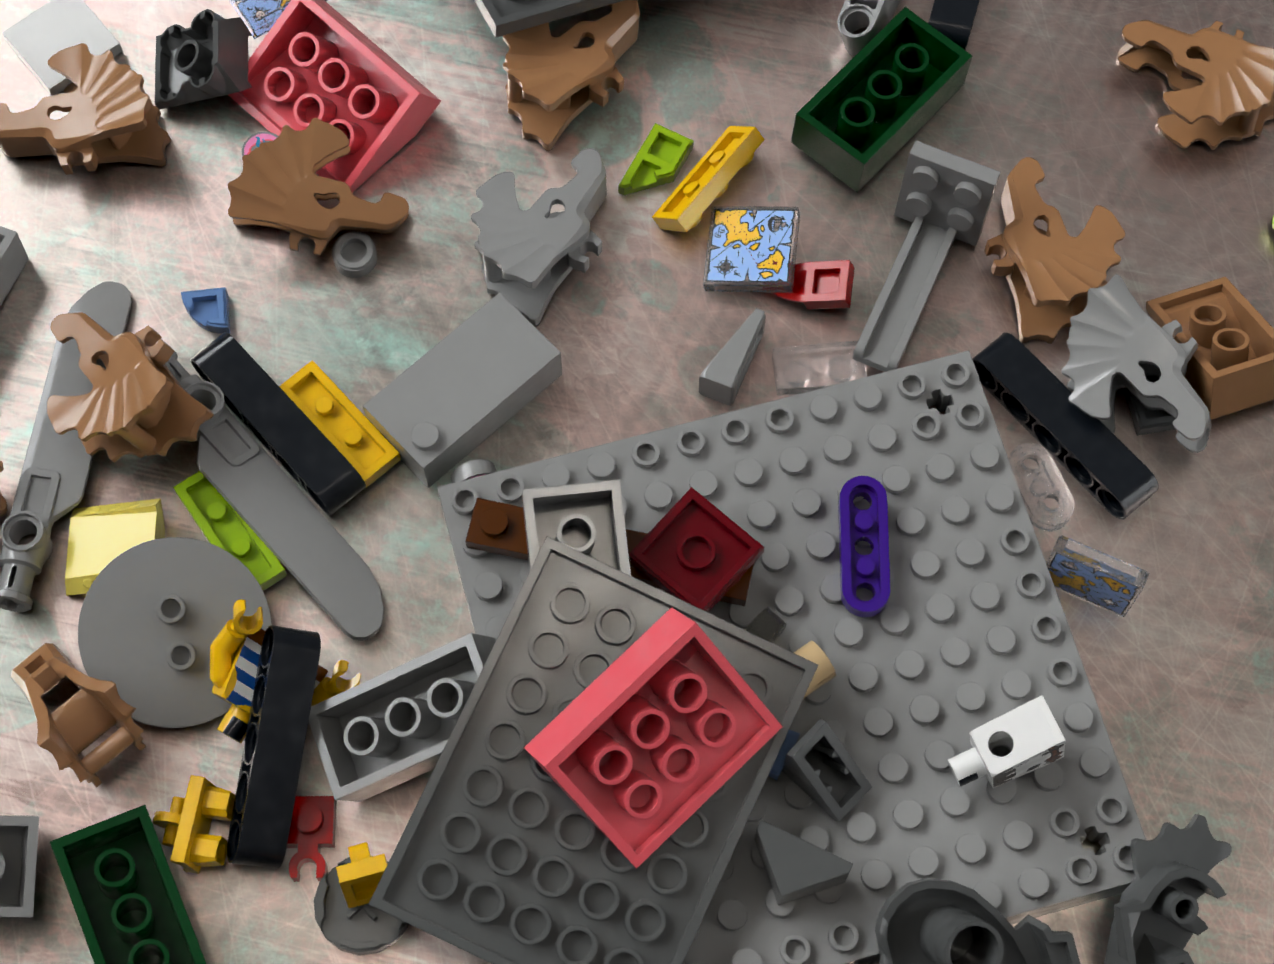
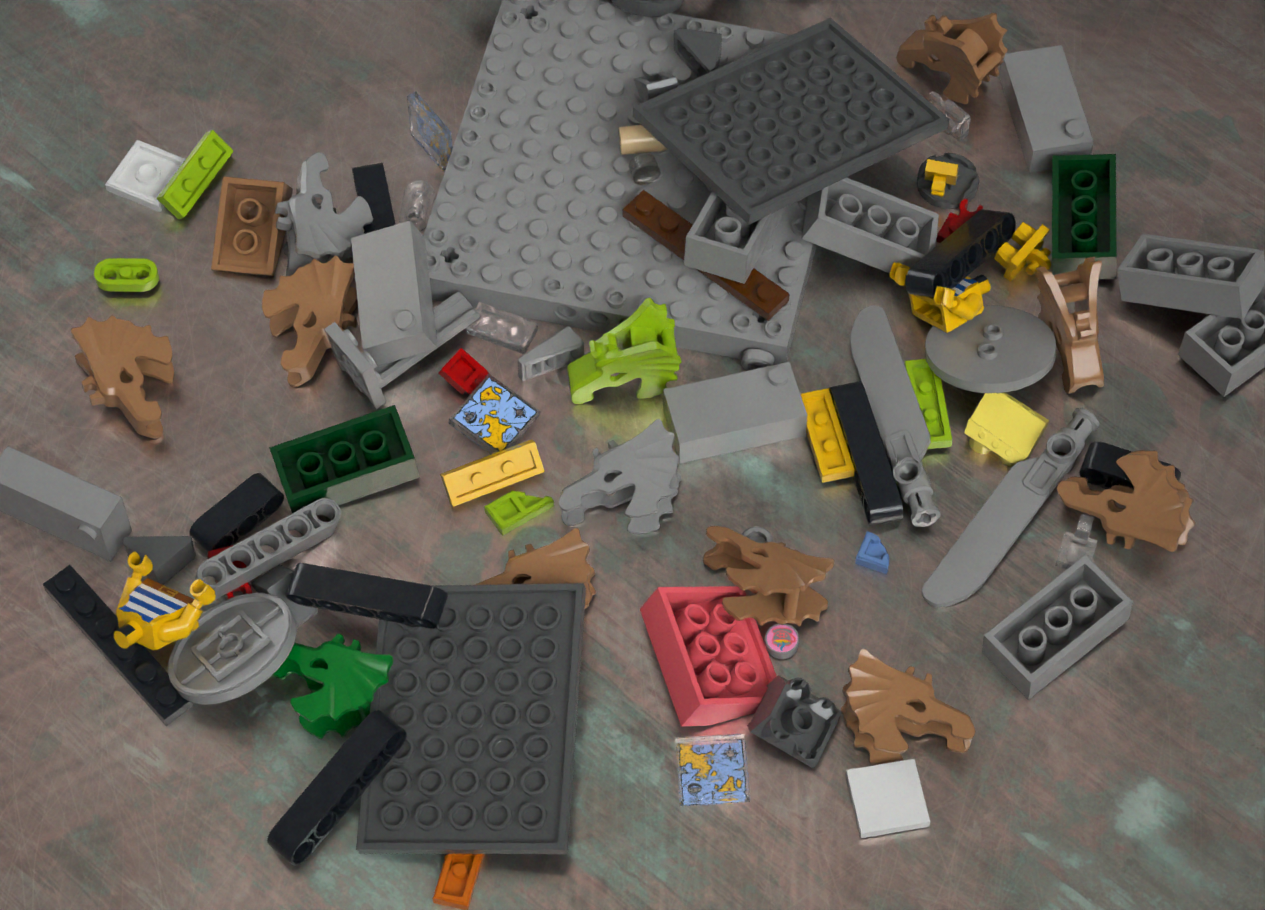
camera: 150 degrees left, 10 degrees down
medium nougat animal [47,312,214,462] -> none
coral slope [524,607,783,869] -> none
dark red tile [629,487,764,613] -> none
dark purple plate [838,476,890,617] -> none
white torso [947,695,1066,788] -> none
none -> light grey brick [351,221,438,366]
none -> lime animal [567,297,682,404]

